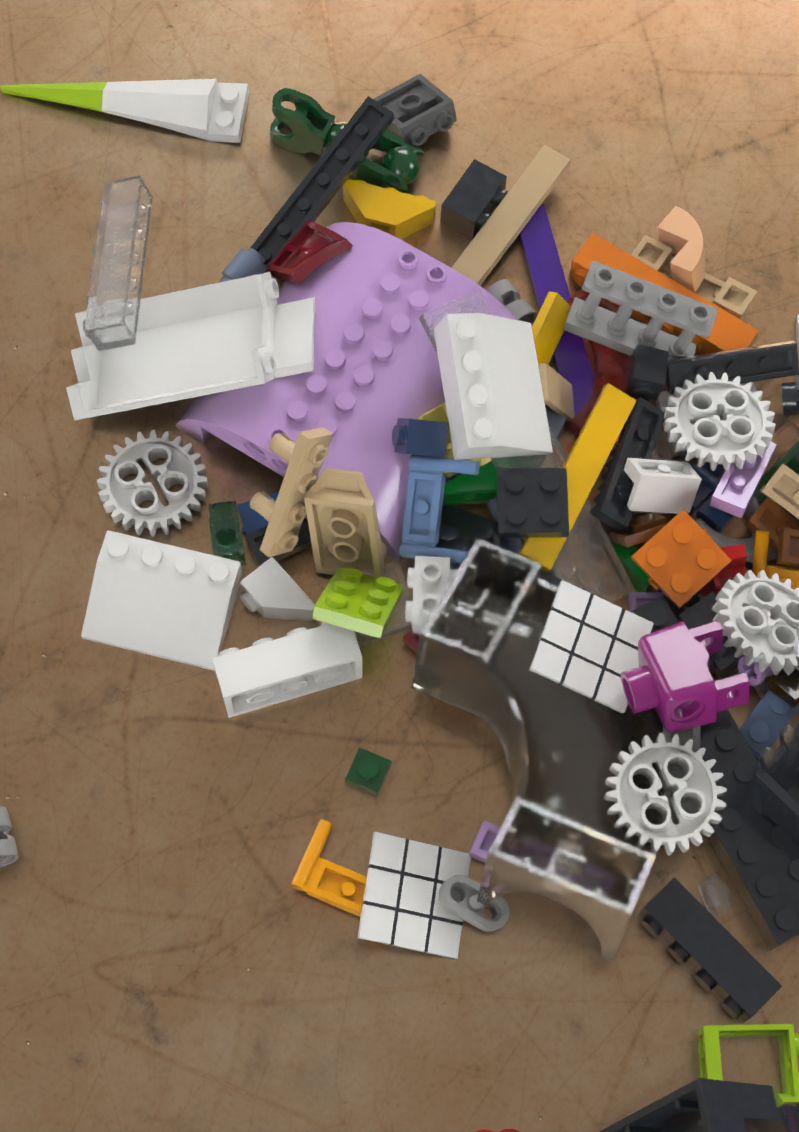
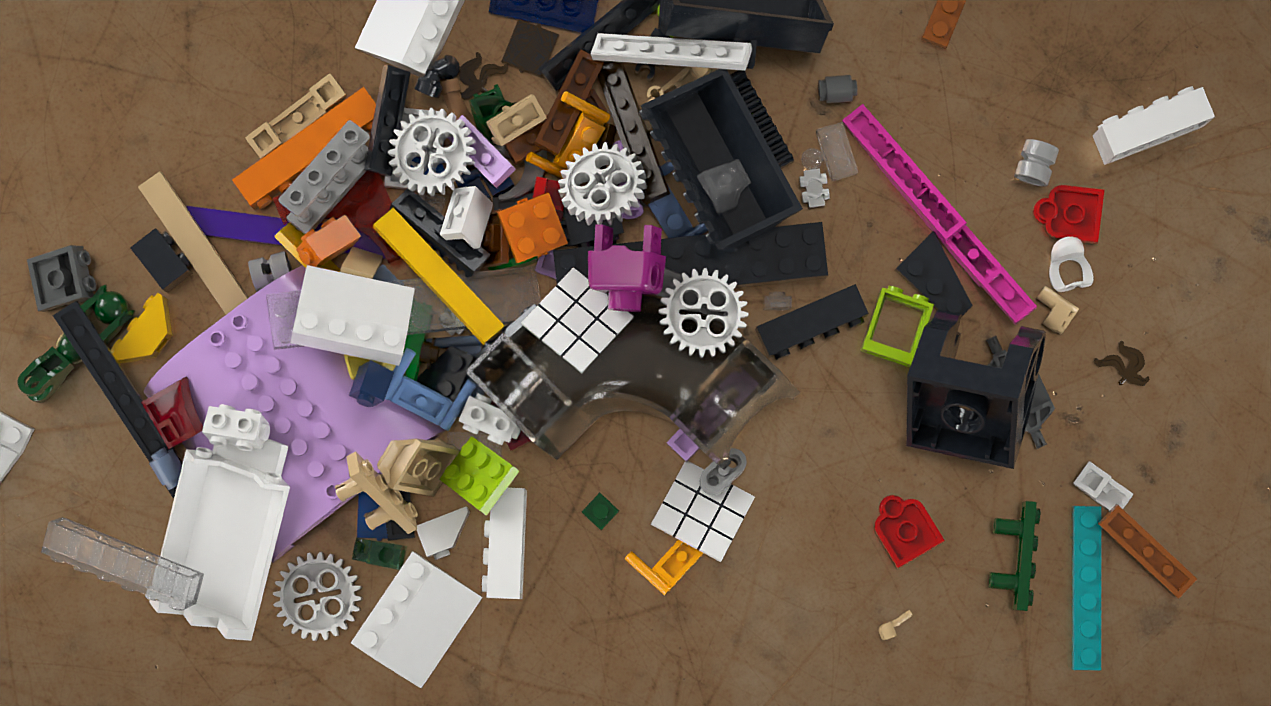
camera: 65 degrees left, 15 degrees up
black plate [496,468,569,538] -> none
black brick [624,344,669,402] -> none
light nougat brick [657,206,706,292] -> none
none -> white brick [202,404,270,451]
none -> orange brick [296,215,361,268]
none -> dark brown plate [419,337,440,370]

